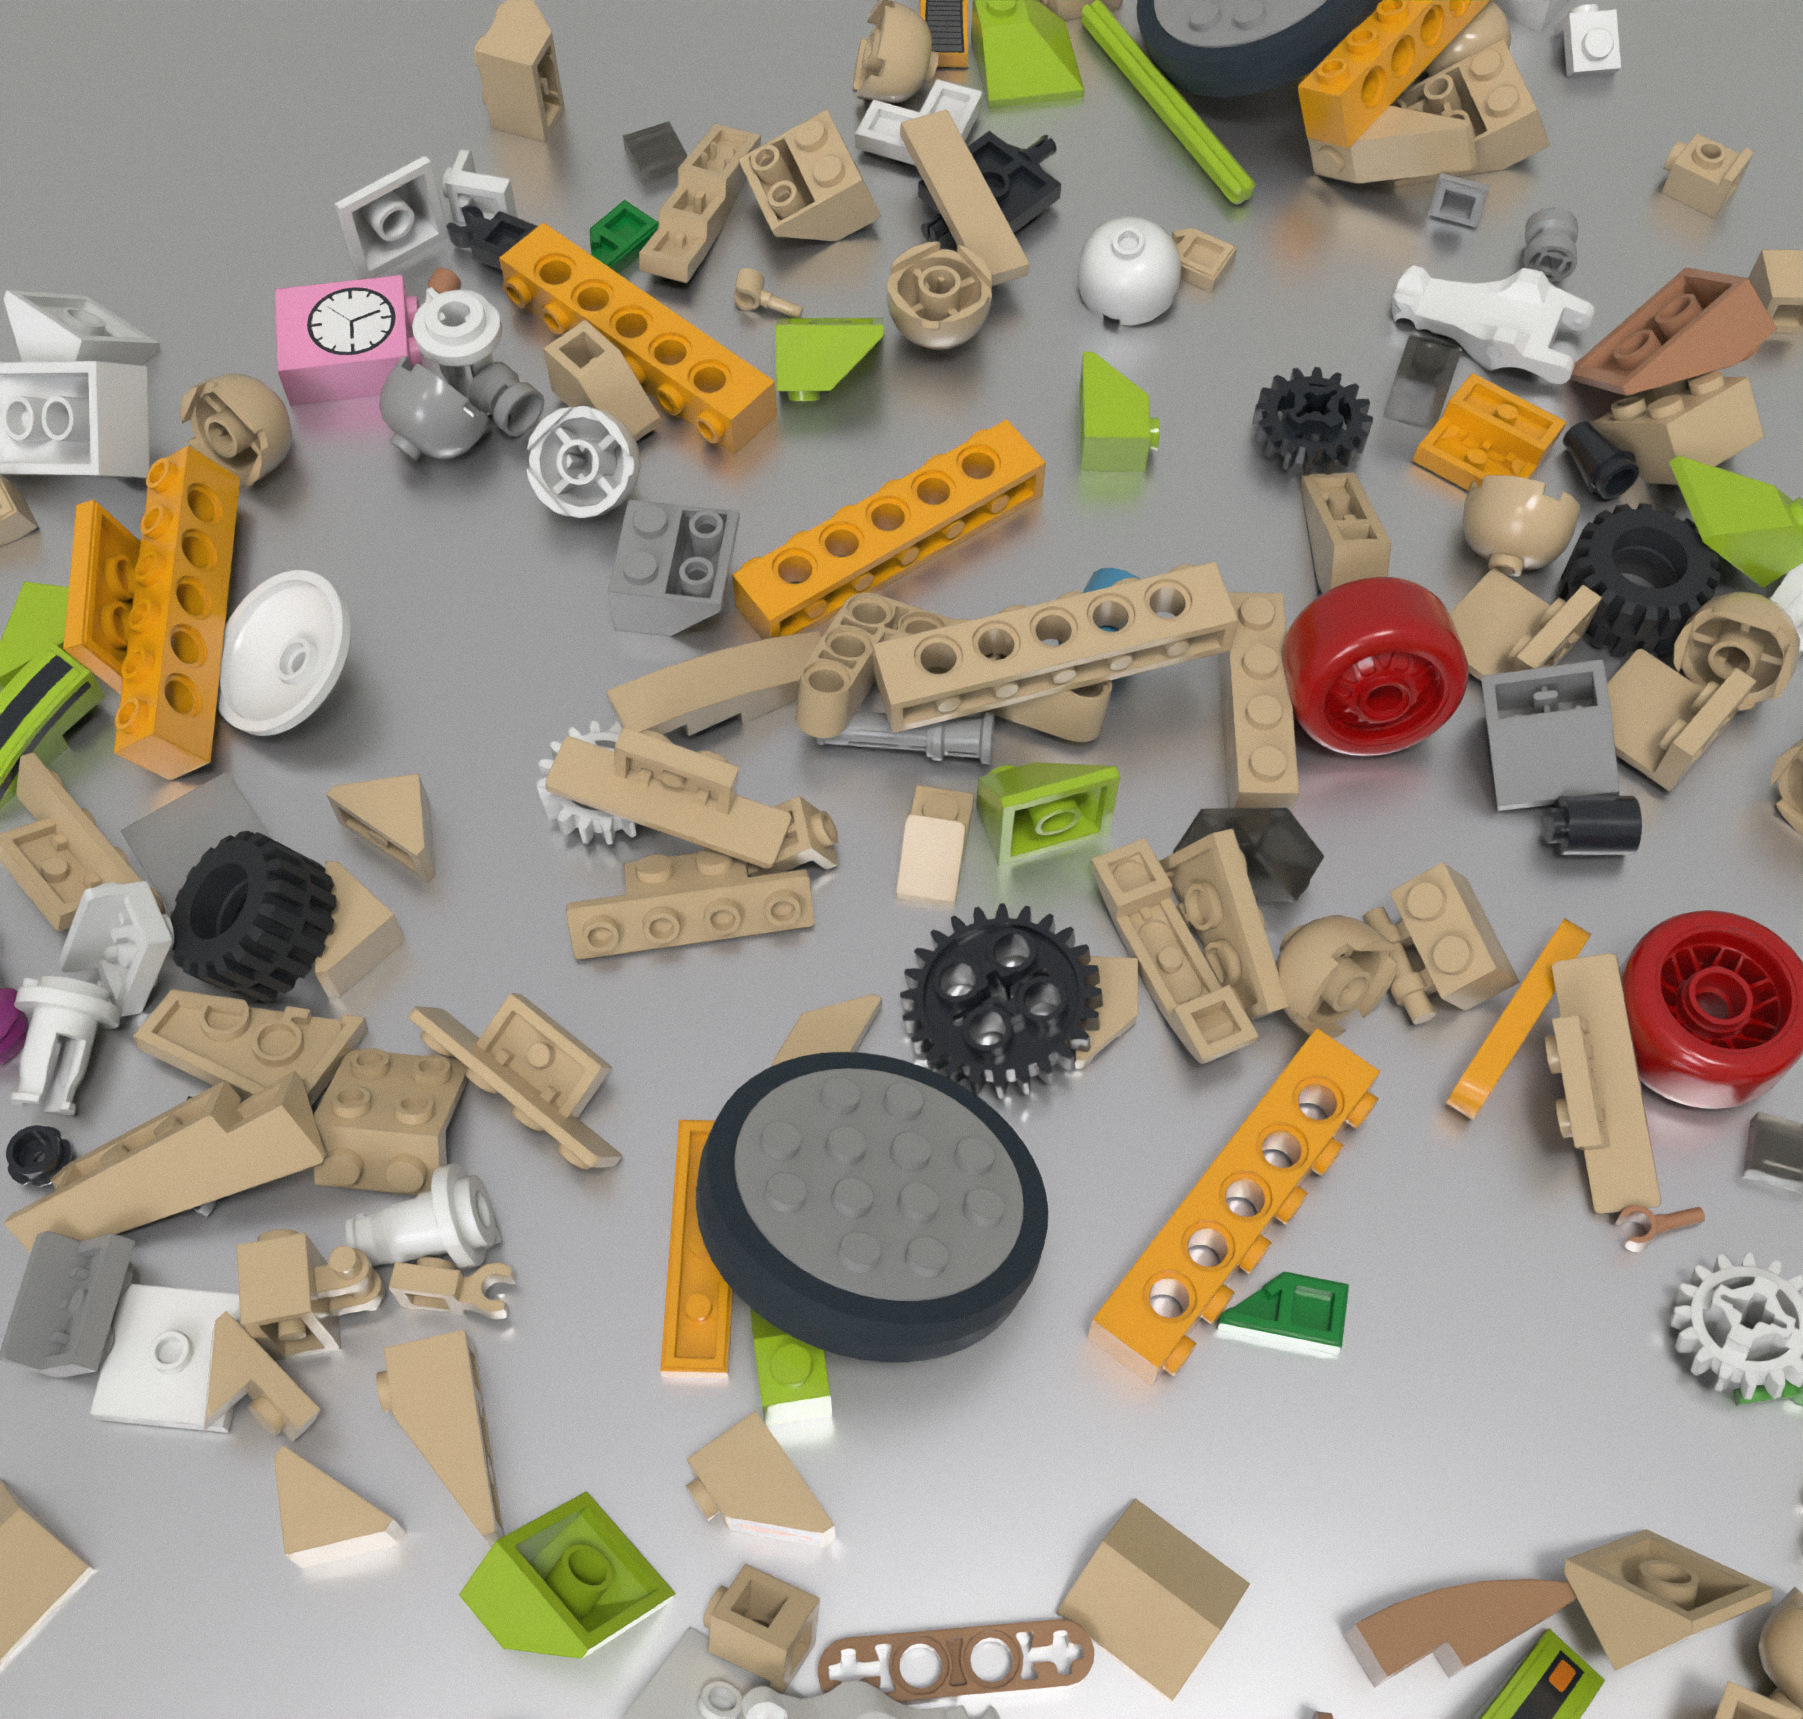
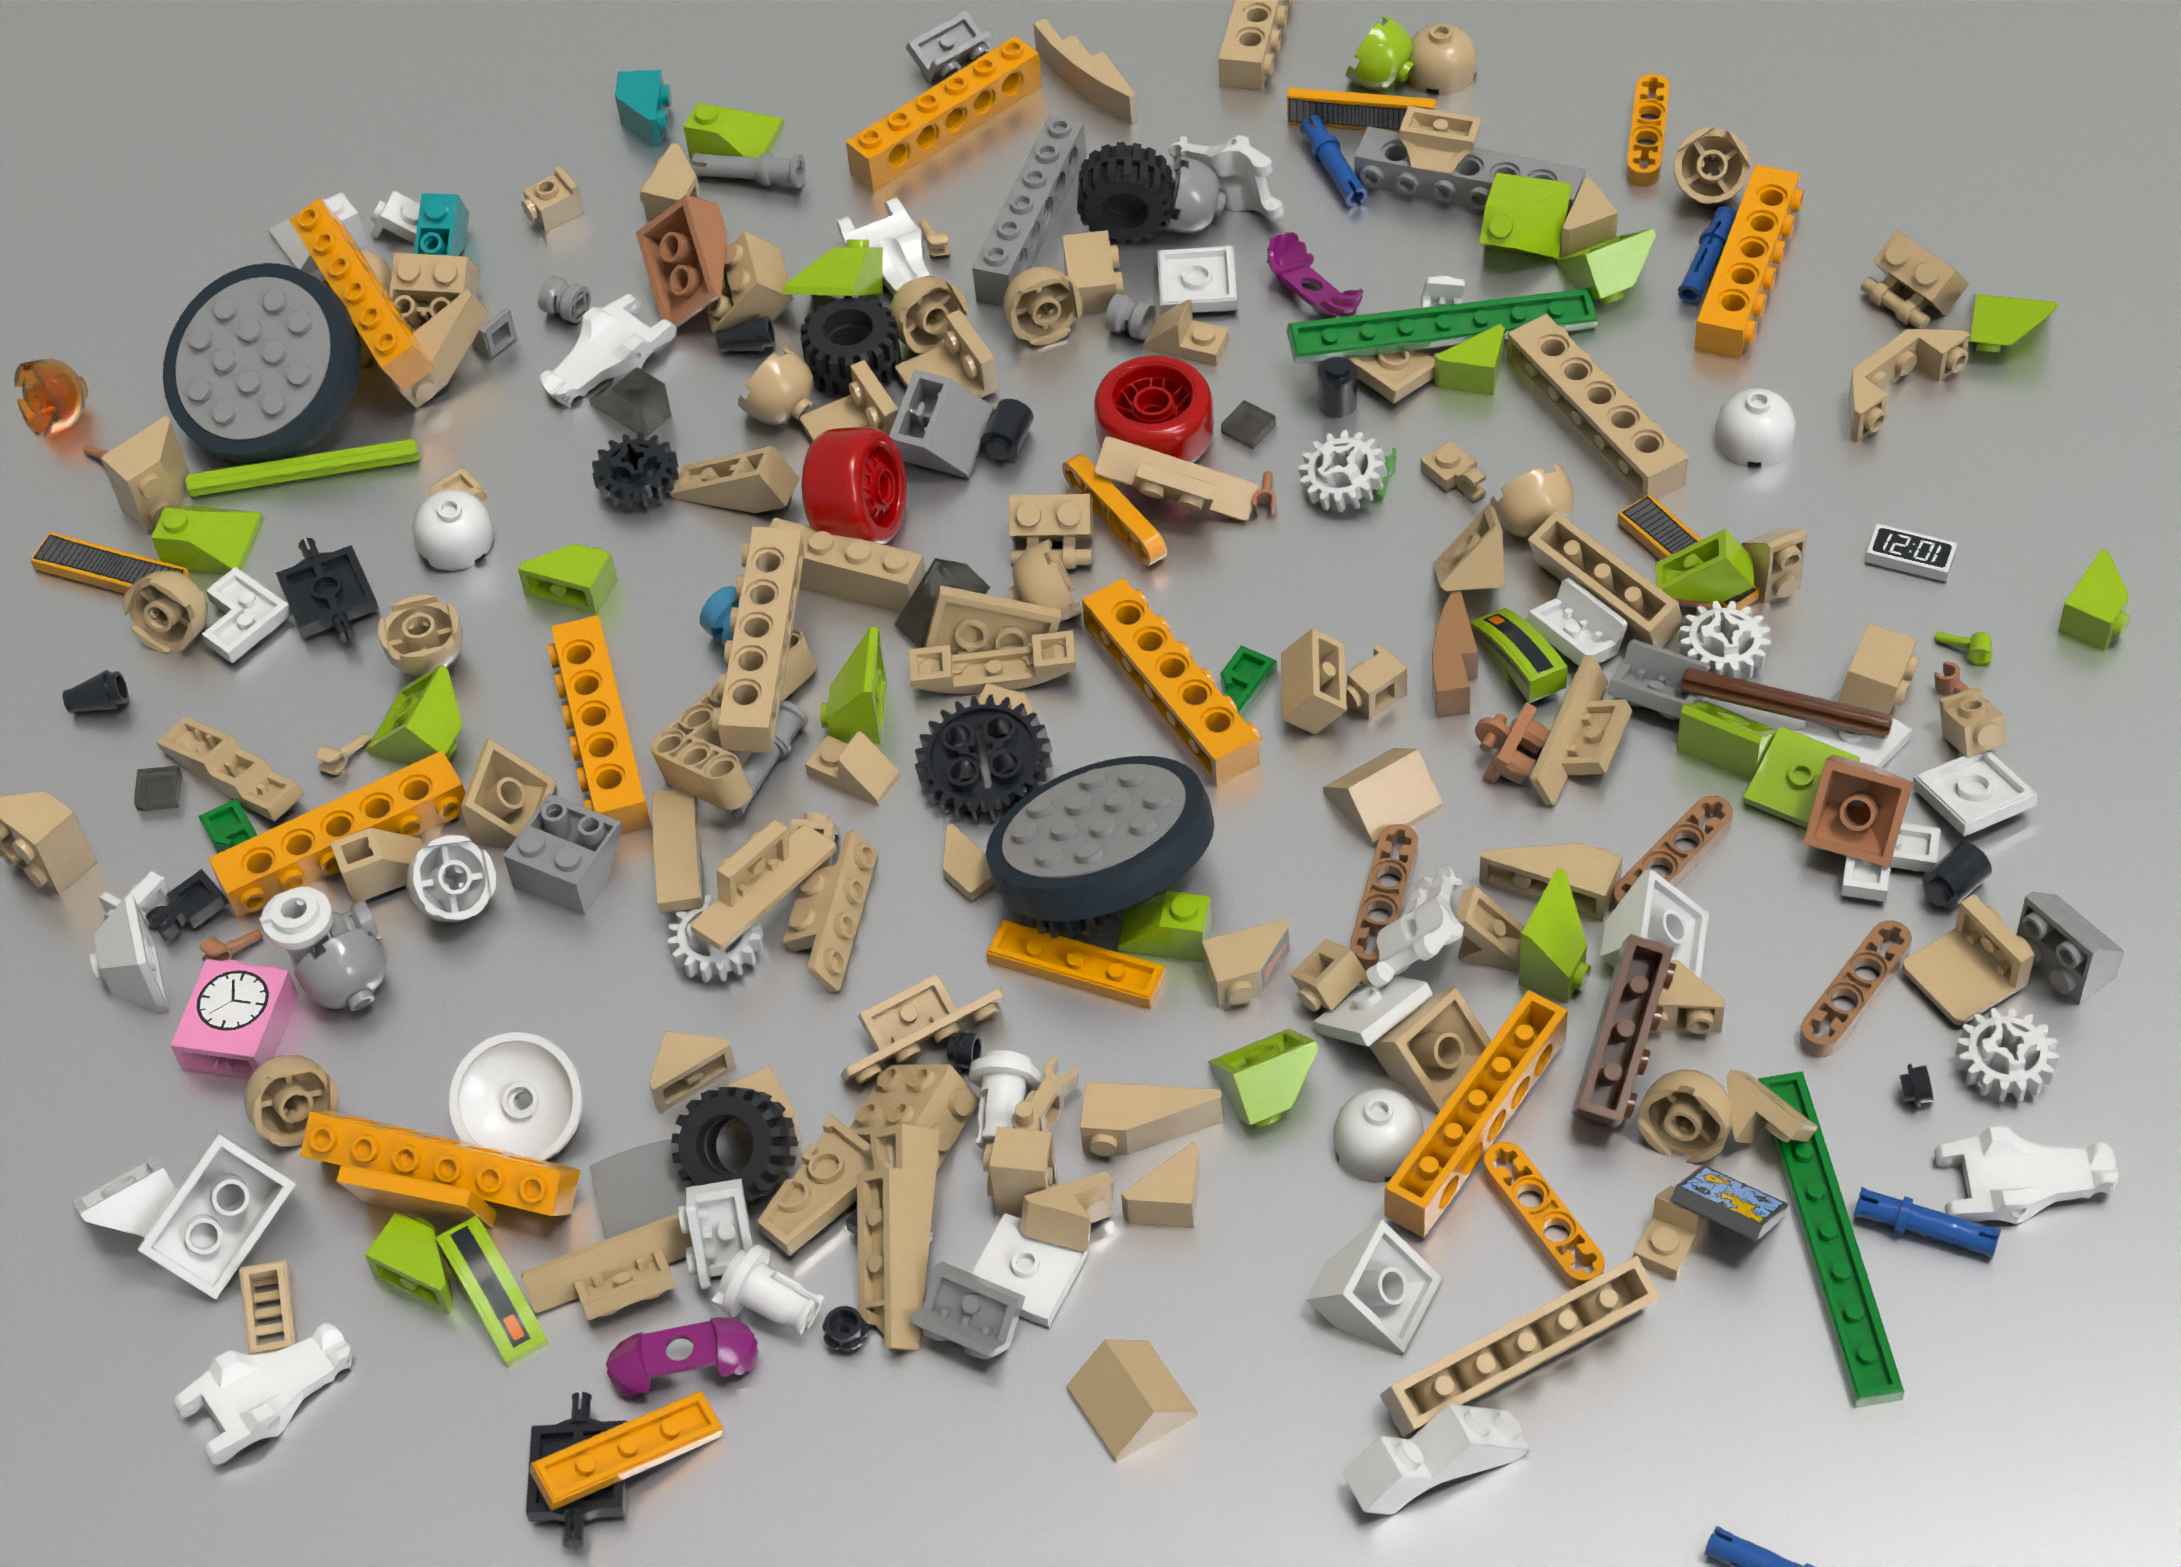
camera: 65 degrees left, 10 degrees down
tan slope [738,109,882,241] -> none
tan tile [900,109,1030,286] -> none
light orange slope [1412,373,1567,491] -> none
none -> black cone [62,670,129,714]
none -> teal slope [414,193,469,256]
none -> tan slope [460,738,557,848]
none -> black plate [947,1029,982,1073]
none -> tan brick [1281,628,1347,735]
none -> tan brick [1346,644,1407,720]

